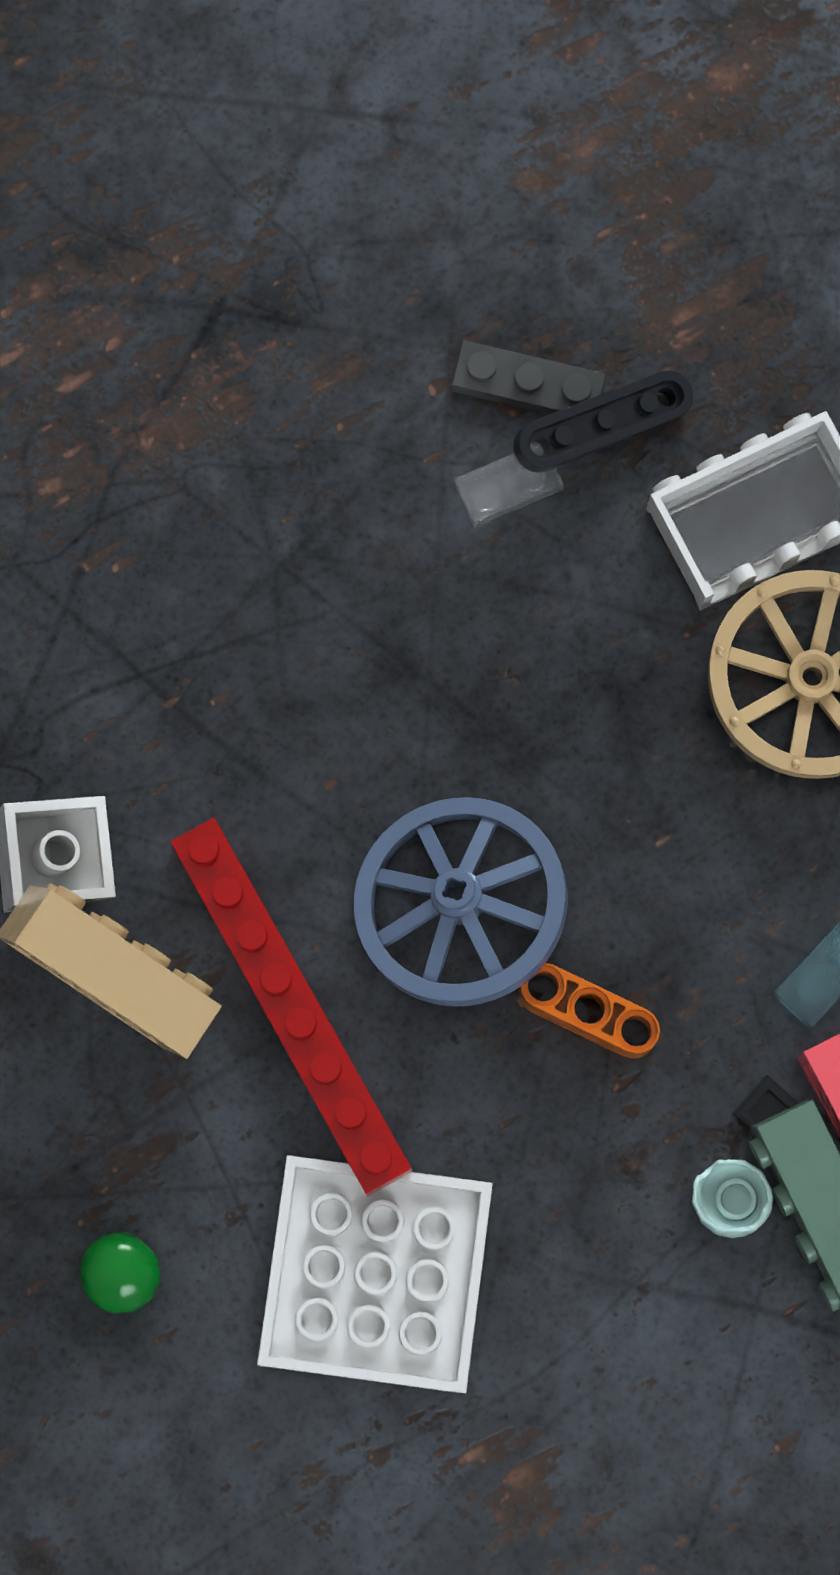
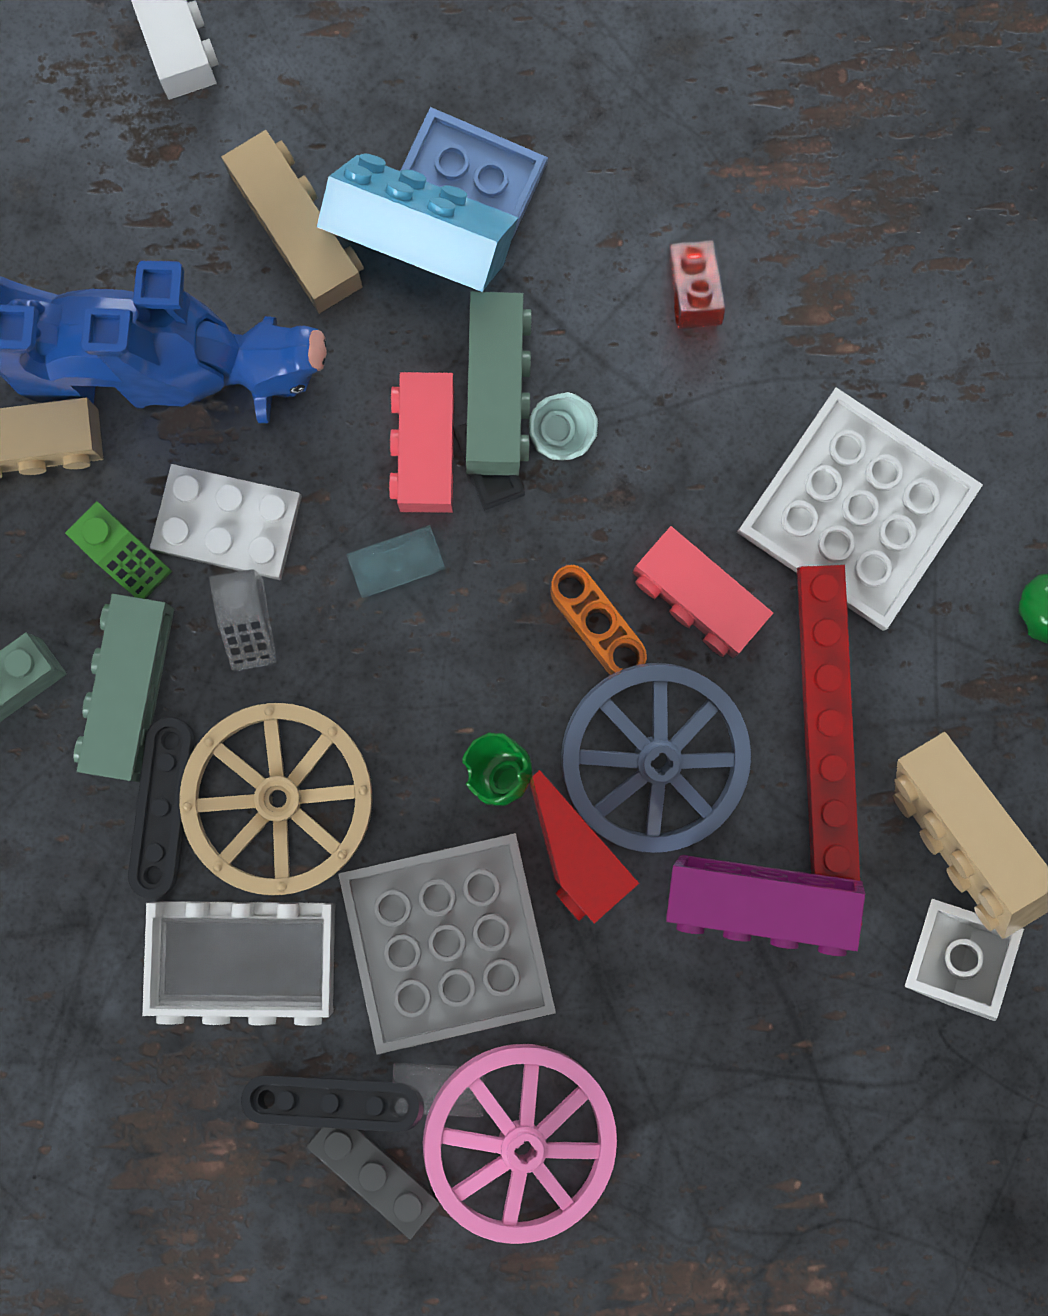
camera: 155 degrees left, 5 degrees up
none -> light grey plate [338,833,556,1054]
none -> bright pink wheel [423,1044,617,1244]
none -> green hair [462,732,533,806]
none -> red slope [530,770,639,924]
none -> coral brick [633,526,773,658]
none -> magenta brick [666,855,865,956]
none -> clear red plate [669,241,725,329]

